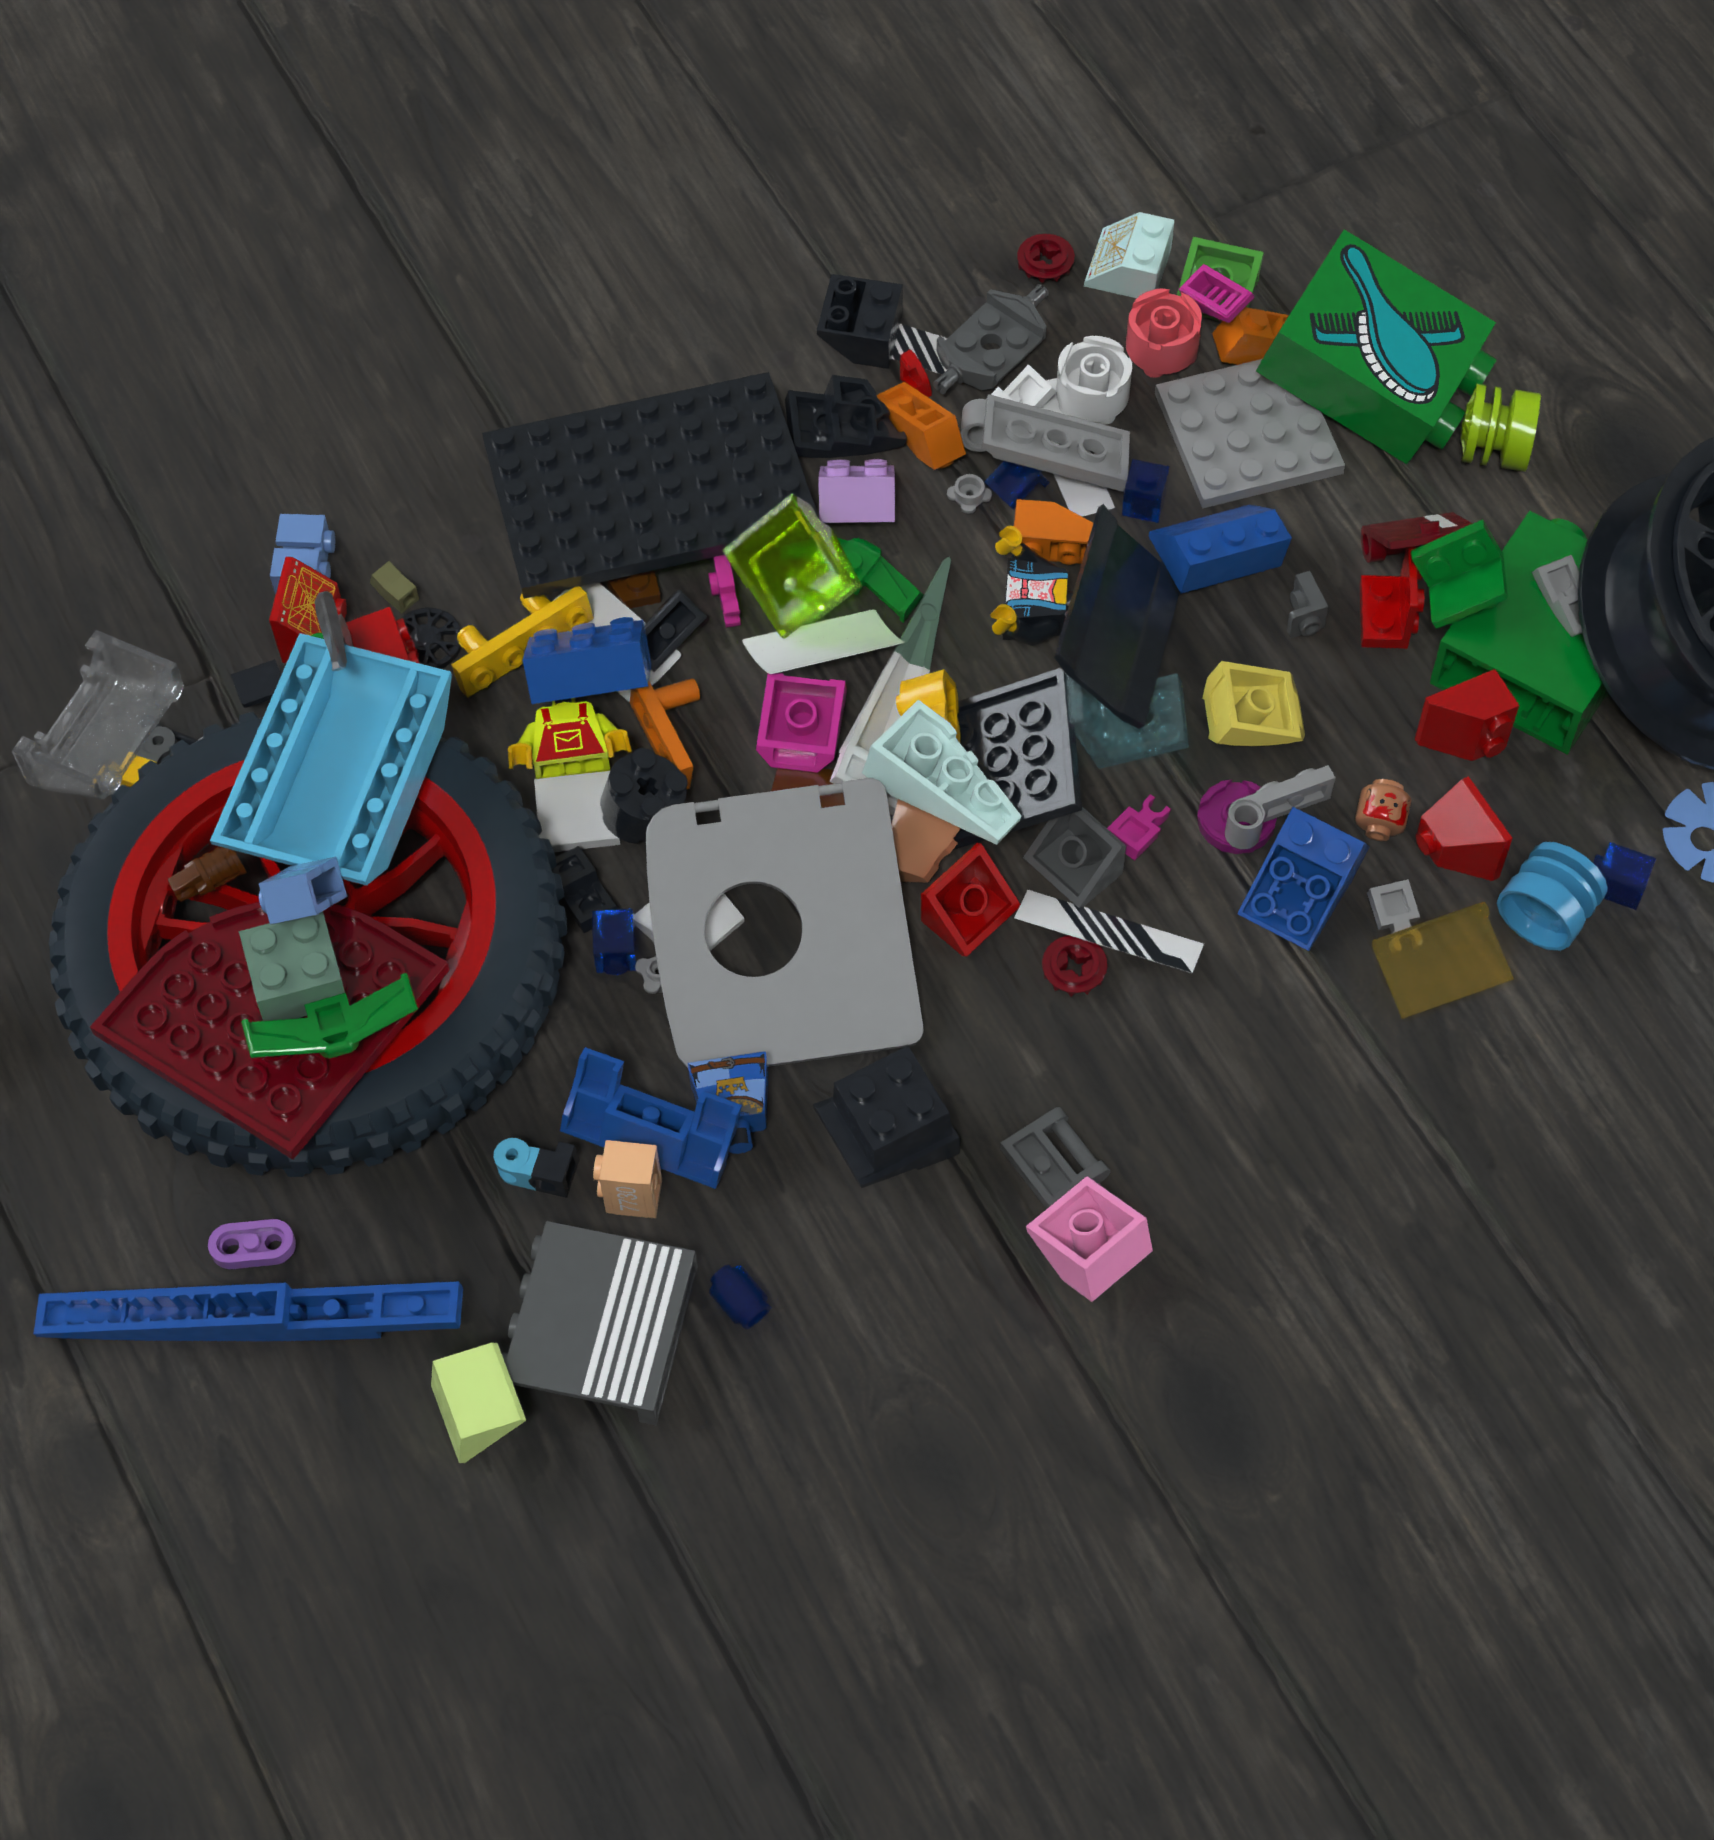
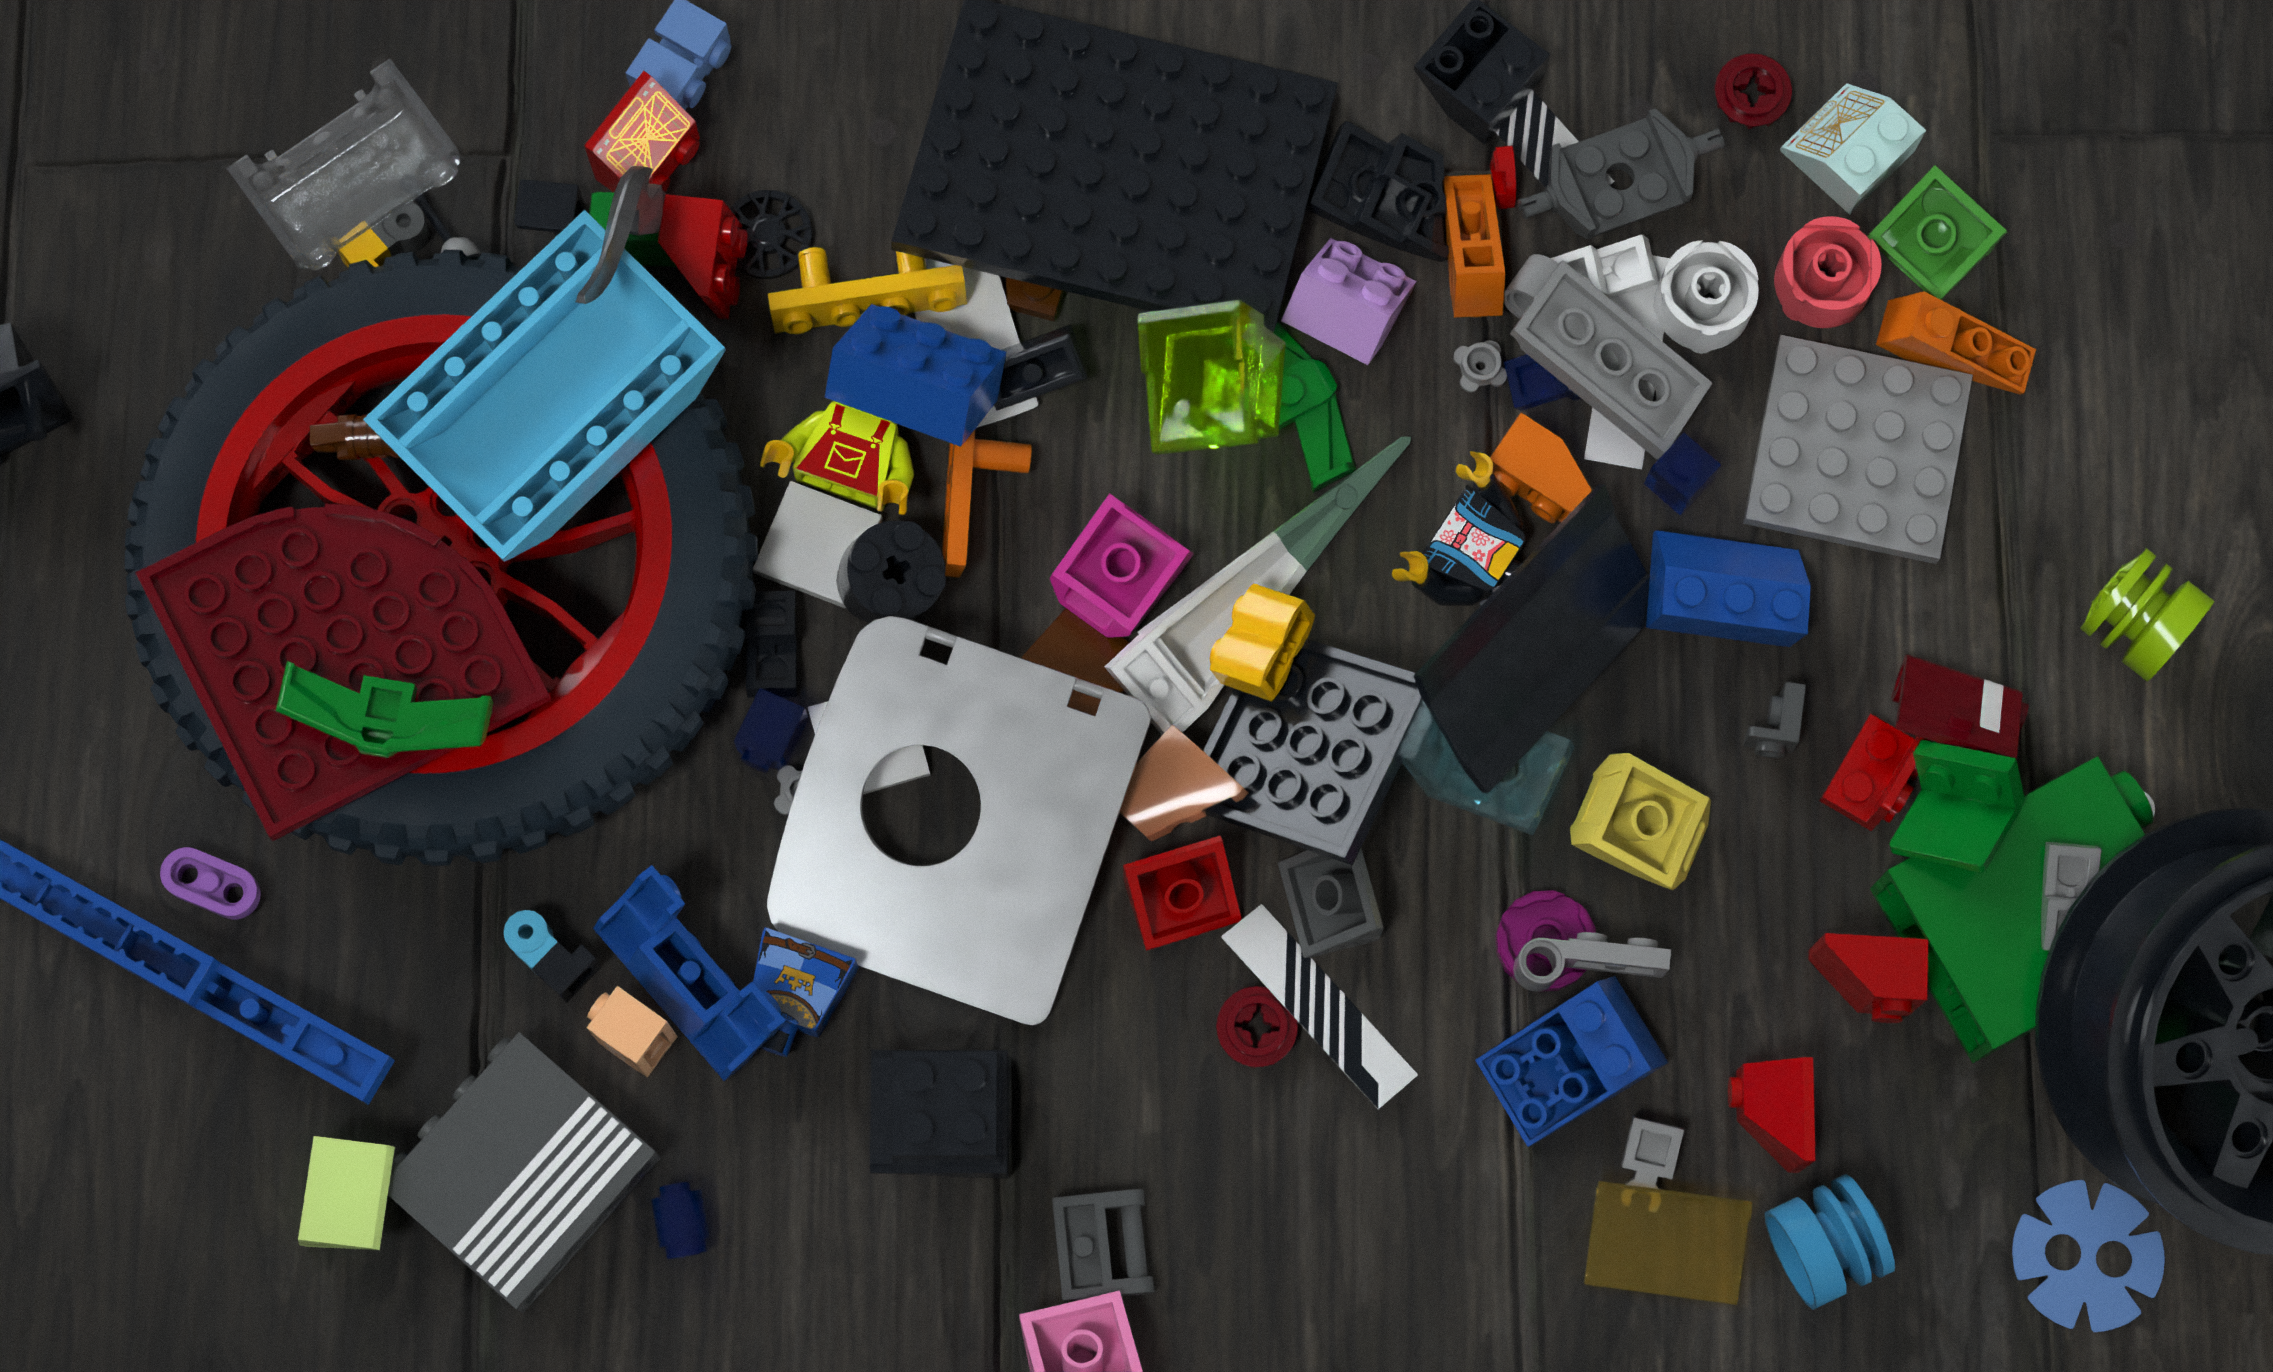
camera: 25 degrees right, 15 degrees up
sand green brick [239,911,345,1021] -> none
medium blue piece [259,856,347,924] -> none
olive piece [370,561,419,614] -> none
dark pink plate [708,555,741,628] -> none
white sticker [742,609,904,674] -> none
light aqua wedge [862,700,1022,845] -> none
dark pink plate [1107,794,1171,861] -> none
dark pink slope [1179,264,1255,323] -> none
green brick [1256,229,1497,464] -> none
nougat head [1355,779,1411,841] -> none
clear blue brick [1593,842,1656,910] -> none

